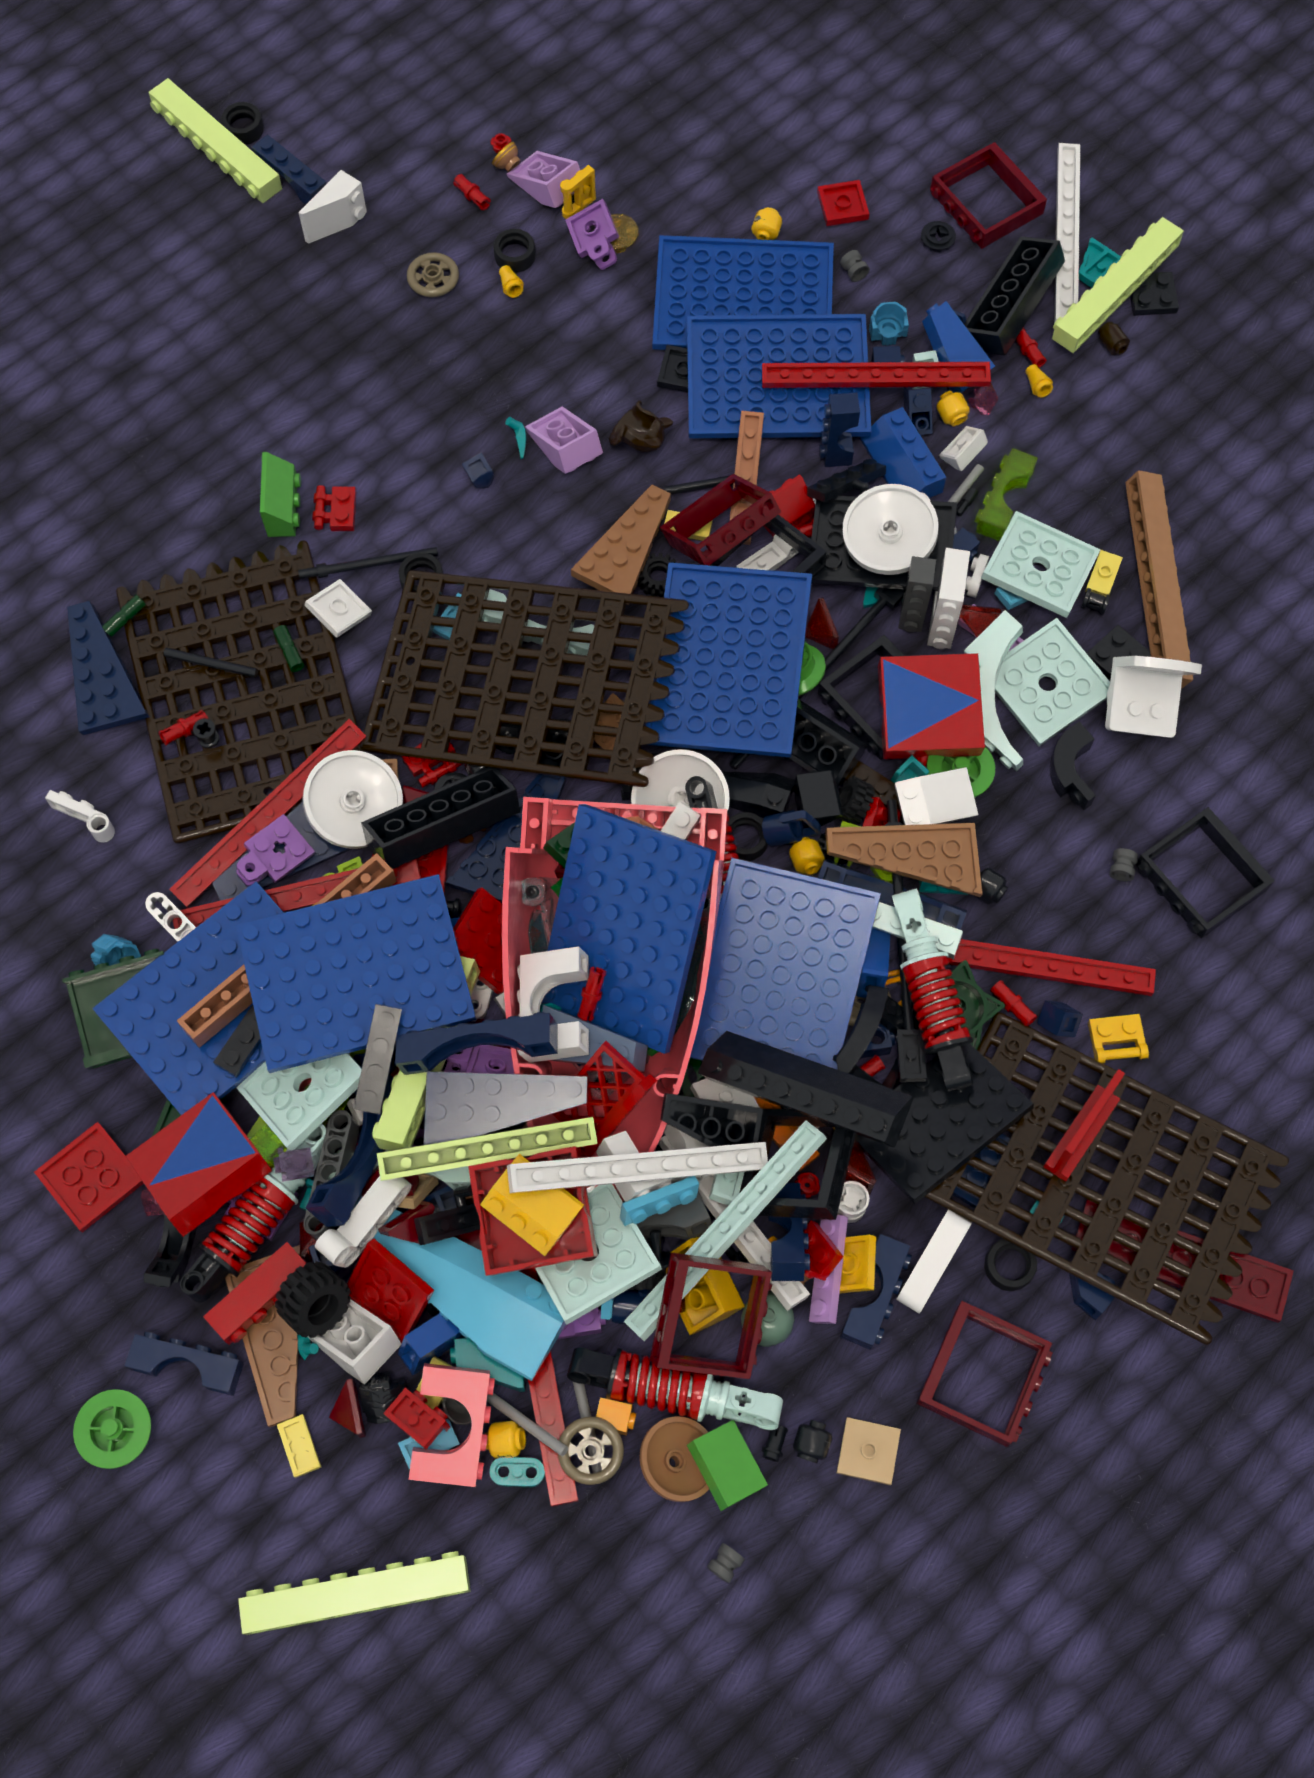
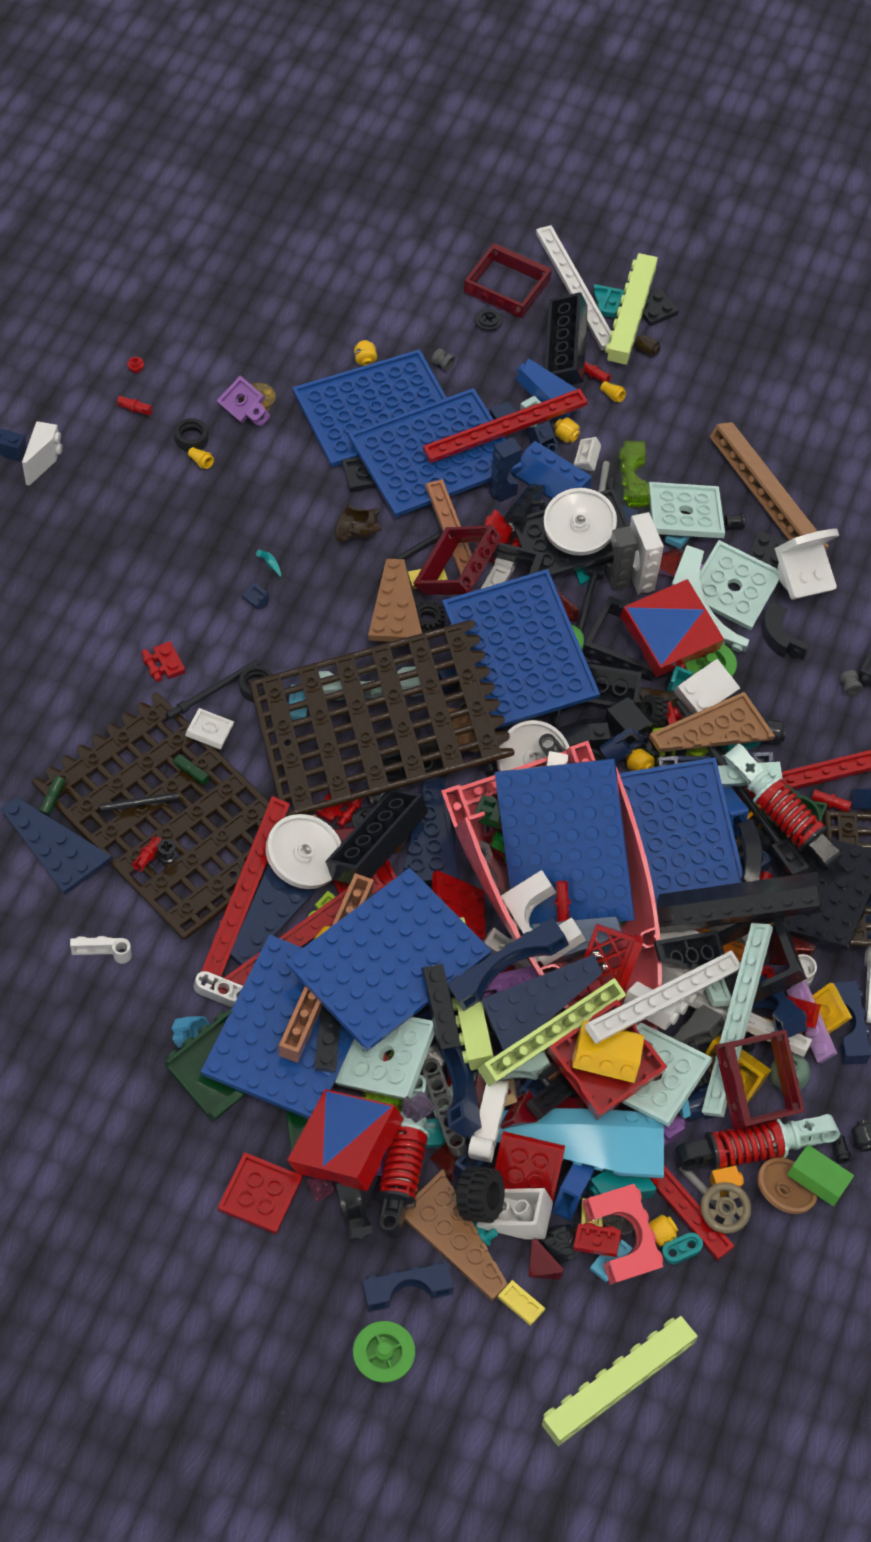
camera: 30 degrees left, 10 degrees down
red brick [203,1242,306,1345] -> none
medium lavender plate [236,814,315,887] -> none
bright green slope [260,452,301,537] -> none
dark tan plate [407,252,459,297] -> none
light grey bar [487,1393,568,1456] -> none
medium nougat piece [492,142,521,172] -> none
lavender slope [507,151,580,208] -> none
lavender slope [525,406,603,474] -> none
yellow plate [560,165,596,219] -> none
medium azure plate [620,1176,699,1226] -> none
dark grey wheel [707,1543,745,1584] -> none
red plate [817,180,869,226] -> none
dark azure hair [869,302,909,346] -> none
clear pink tile [968,383,998,415] -> none
light yellow plate [1085,550,1123,595] -> none

